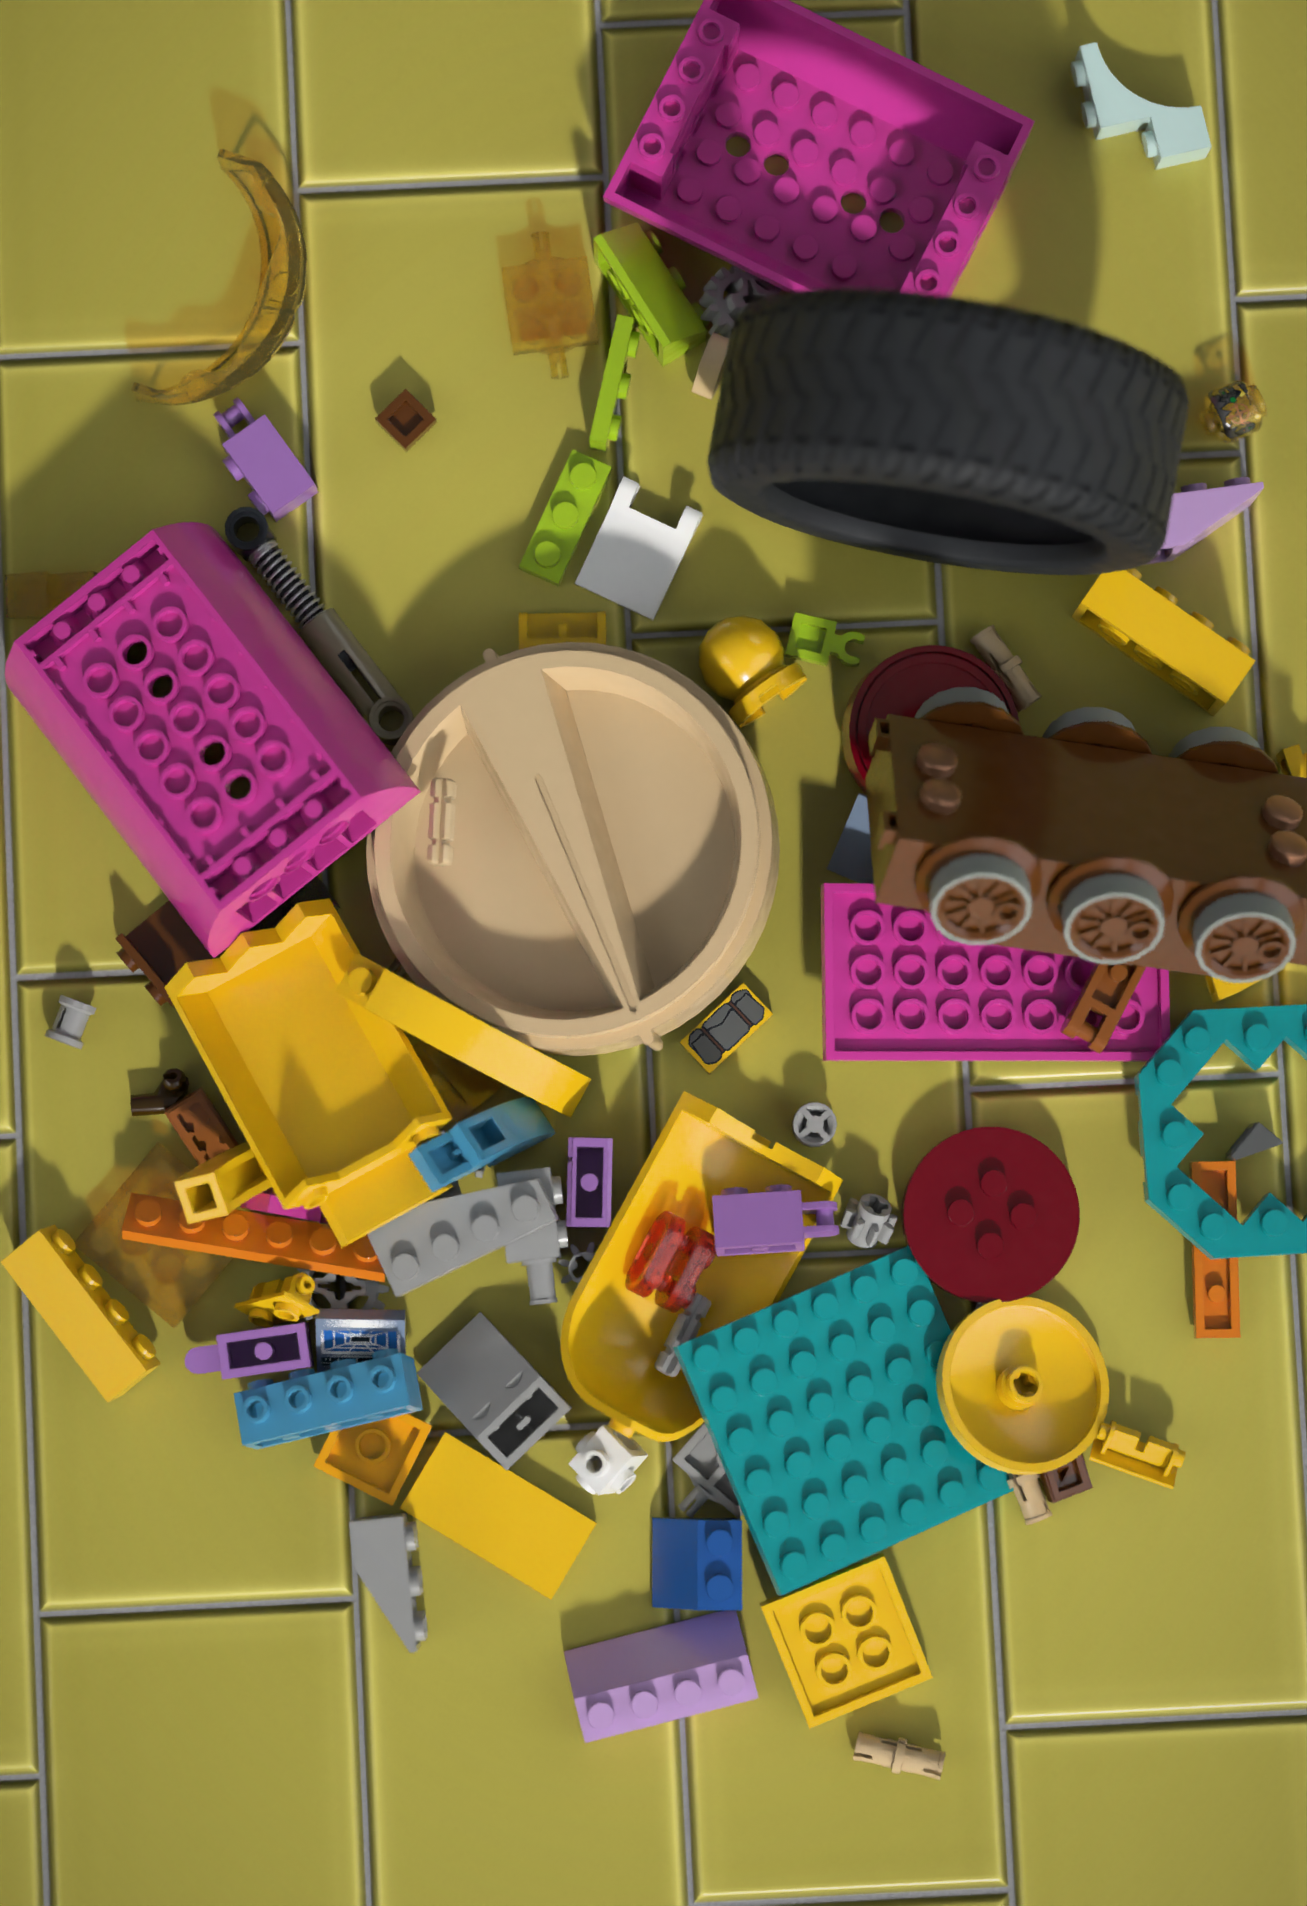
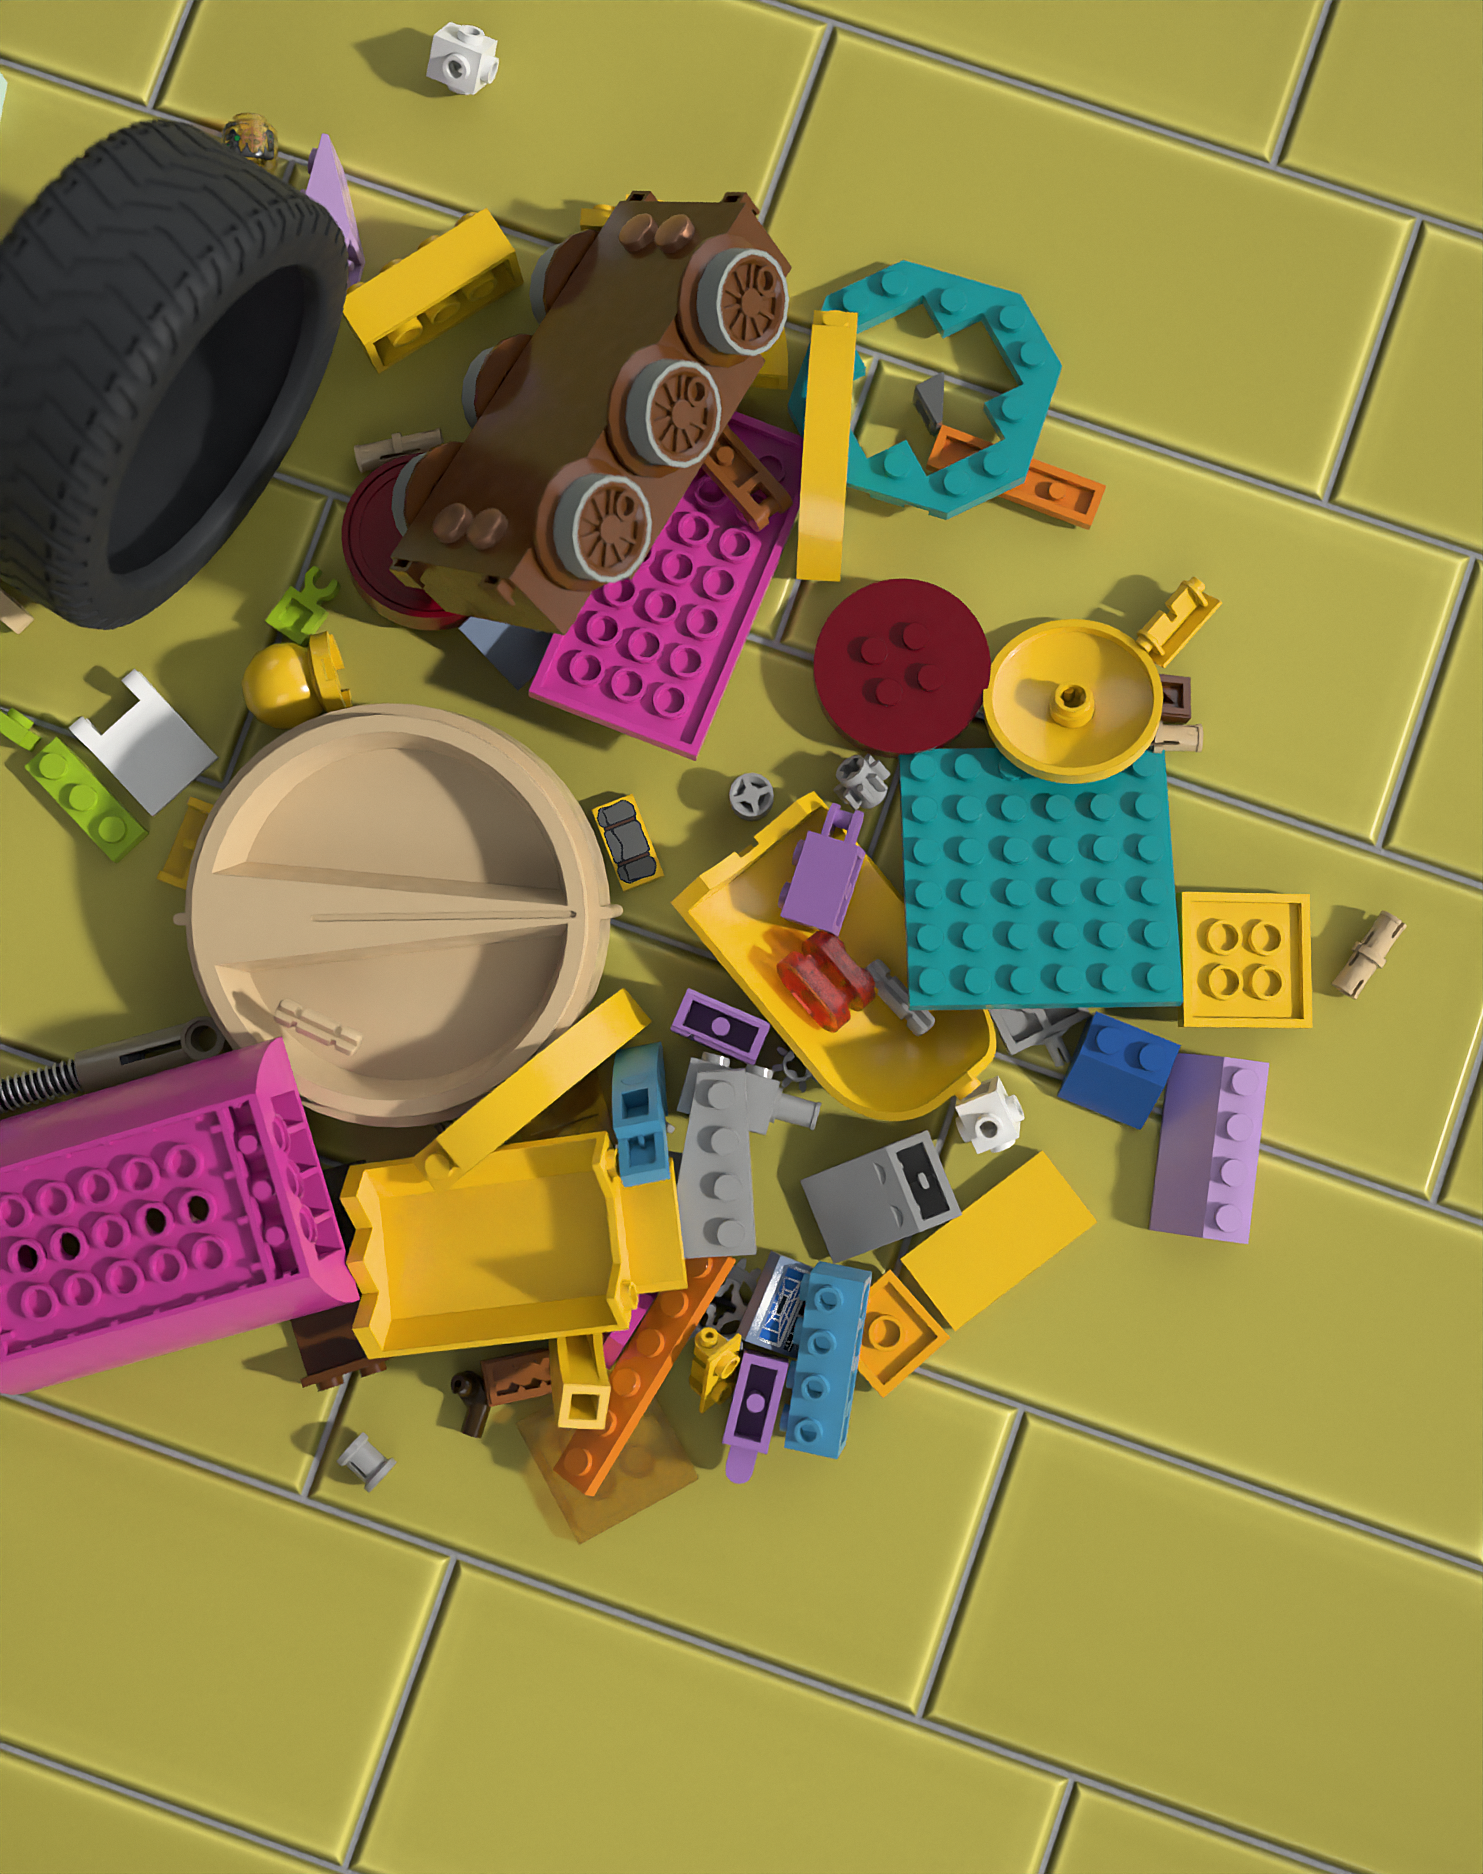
camera: 55 degrees left, 0 degrees up
yellow brick [1,1224,161,1403] -> none
light grey slope [349,1512,428,1653] -> none
none -> yellow arch [796,310,858,582]

